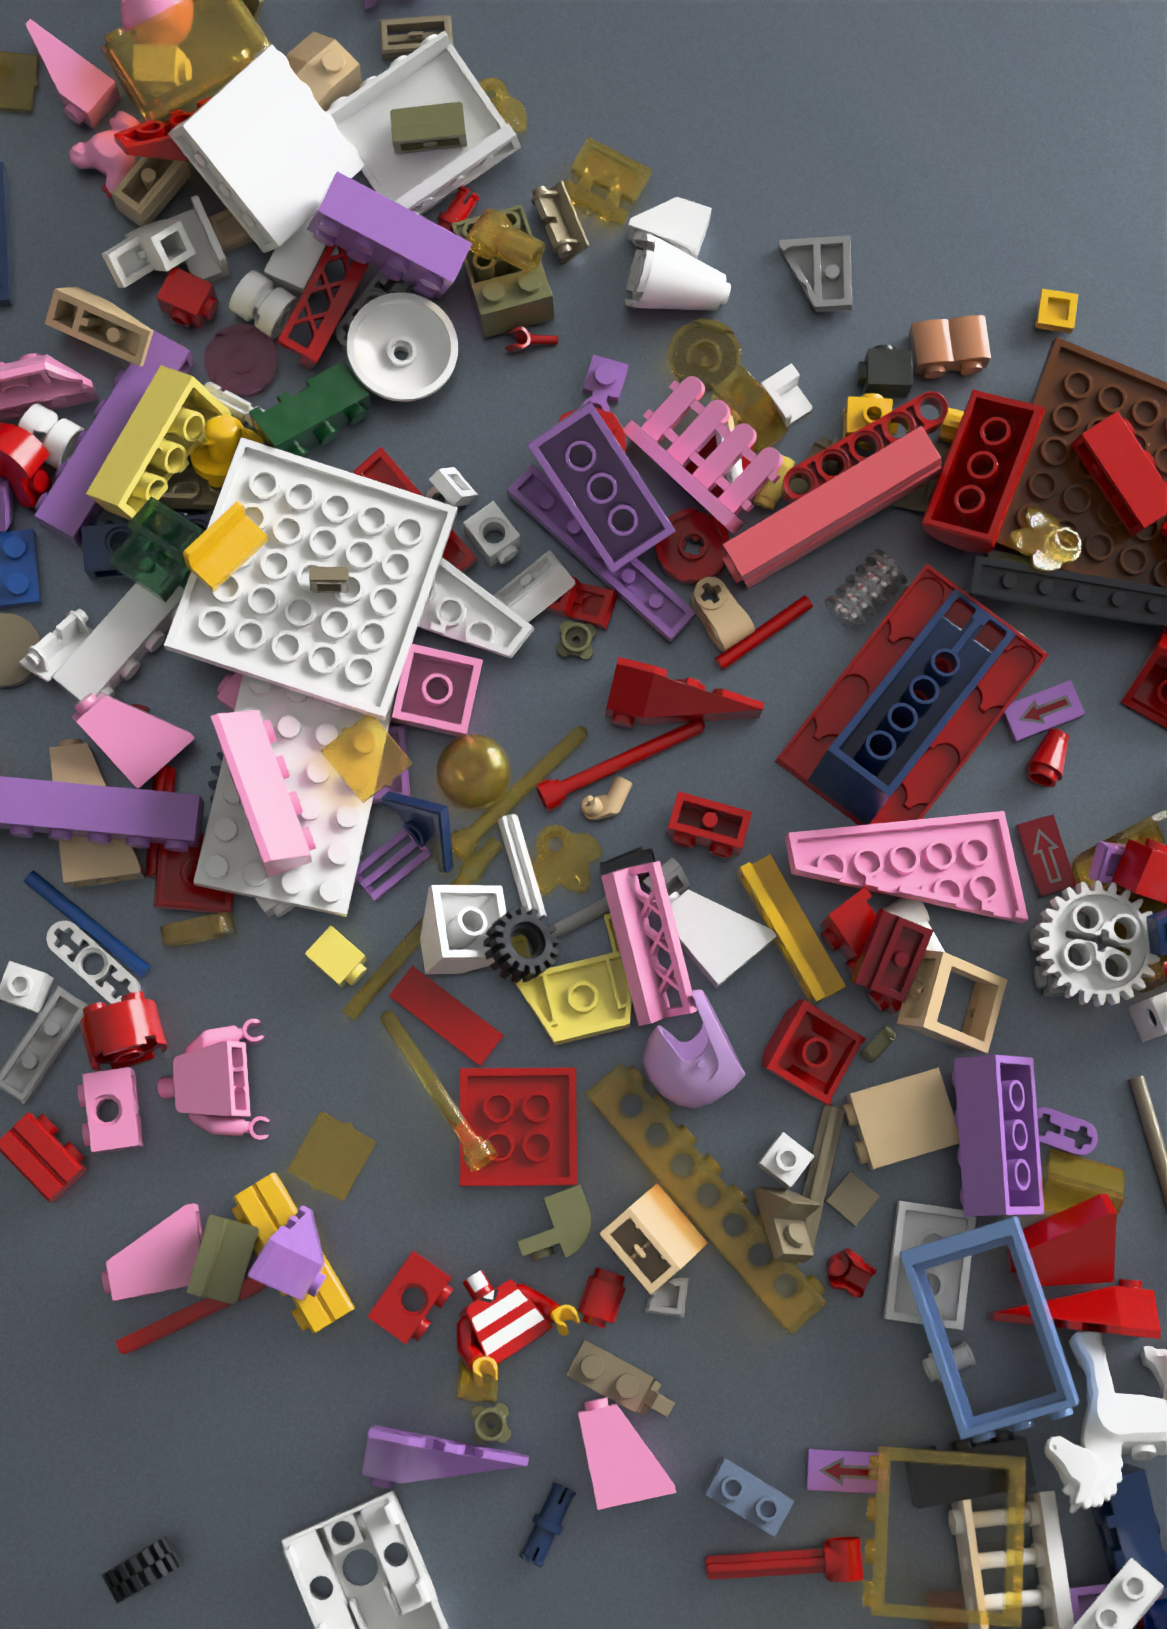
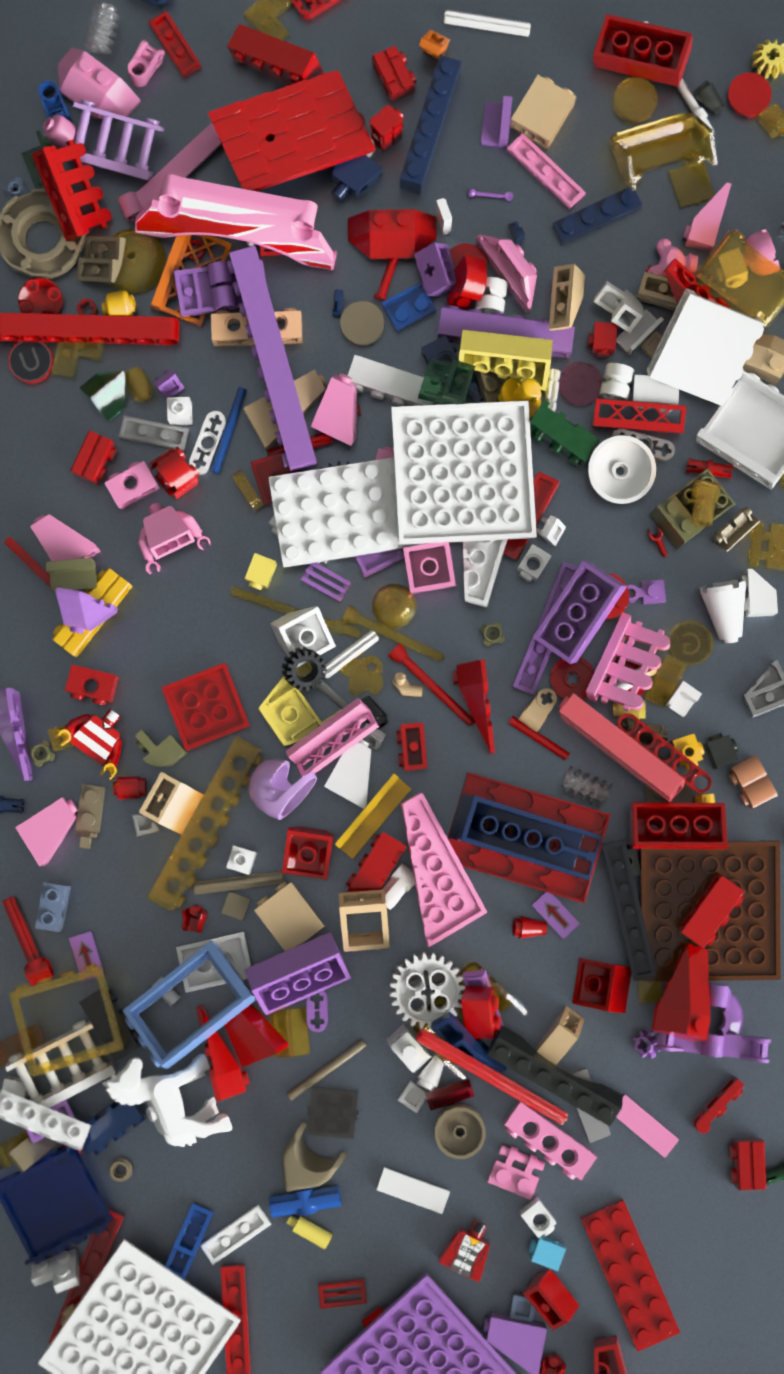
camera: 75 degrees right, 5 degrees up
white hinge [19,609,93,682] -> none
yellow panel [183,501,268,593] -> none
bright pink slope [211,711,316,878] -> none
clear yellow piece [287,1111,377,1202] -> none
medium lavender brick [307,171,472,299] -> none
dark tan tile [309,567,349,593] -> none
clear yellow piece [321,715,413,803] -> none
clear yellow piece [380,1011,498,1172] -> none
dark blue tile [382,791,454,874] -> none
red tile [389,965,504,1067] -> none
olive panel [390,102,467,155] -> none
white slope [493,550,575,623] -> none
red slope [544,576,618,630] -> none
dark tan slope [753,1187,820,1263] -> none
dark red plate [850,908,934,1003] -> none
olive tile [859,1025,897,1063] -> none
clear yellow plate [1009,507,1082,572] -> none
dark red tile [1015,814,1077,898] -> none

